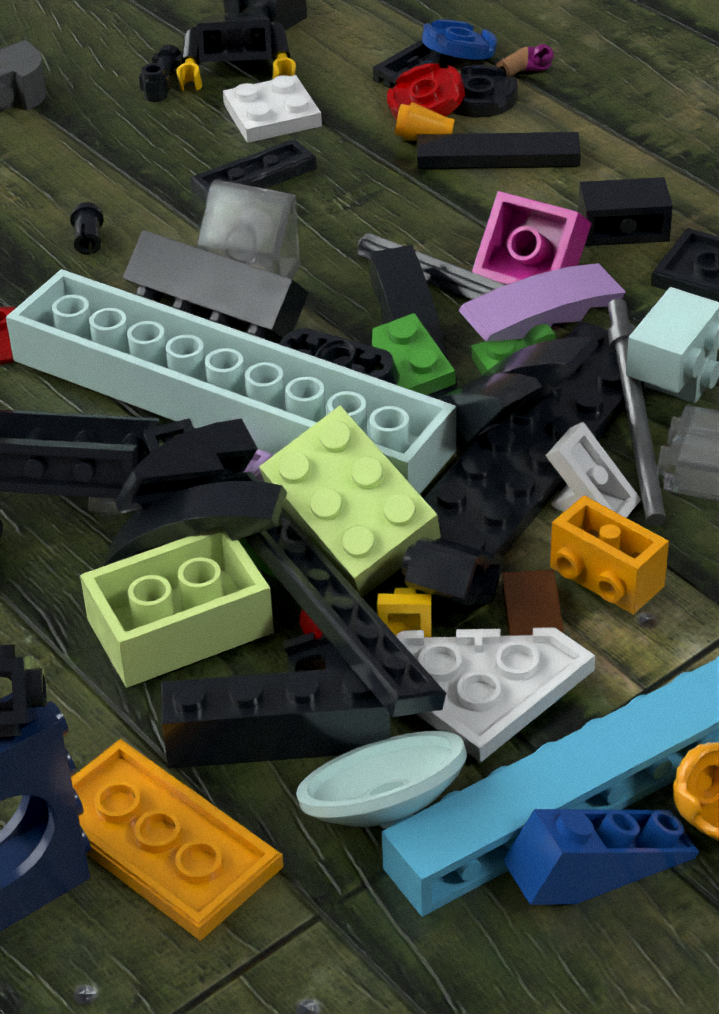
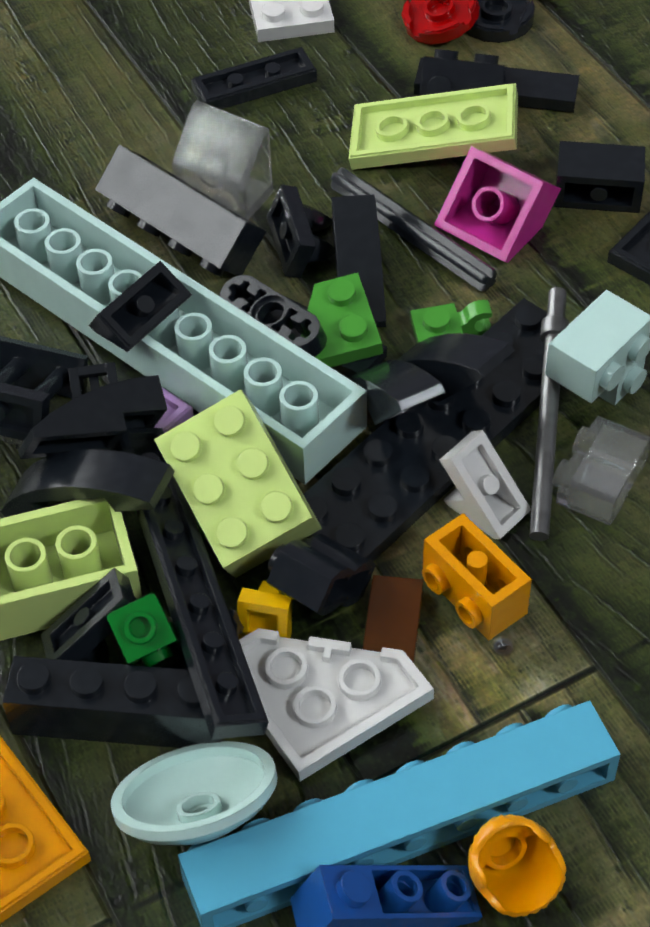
camera: 10 degrees right, 10 degrees up
black pin [70,202,104,255] -> none
light orange cone [394,102,455,141] -> none
lavender slope [459,263,626,342] -> none
none -> black tile [41,568,137,663]
none -> black slope [89,261,192,352]
none -> green bracket [107,593,180,667]
none -> black tile [267,185,335,278]
none -> yellowish green tile [348,83,518,170]
none -> black bracket [419,49,507,96]

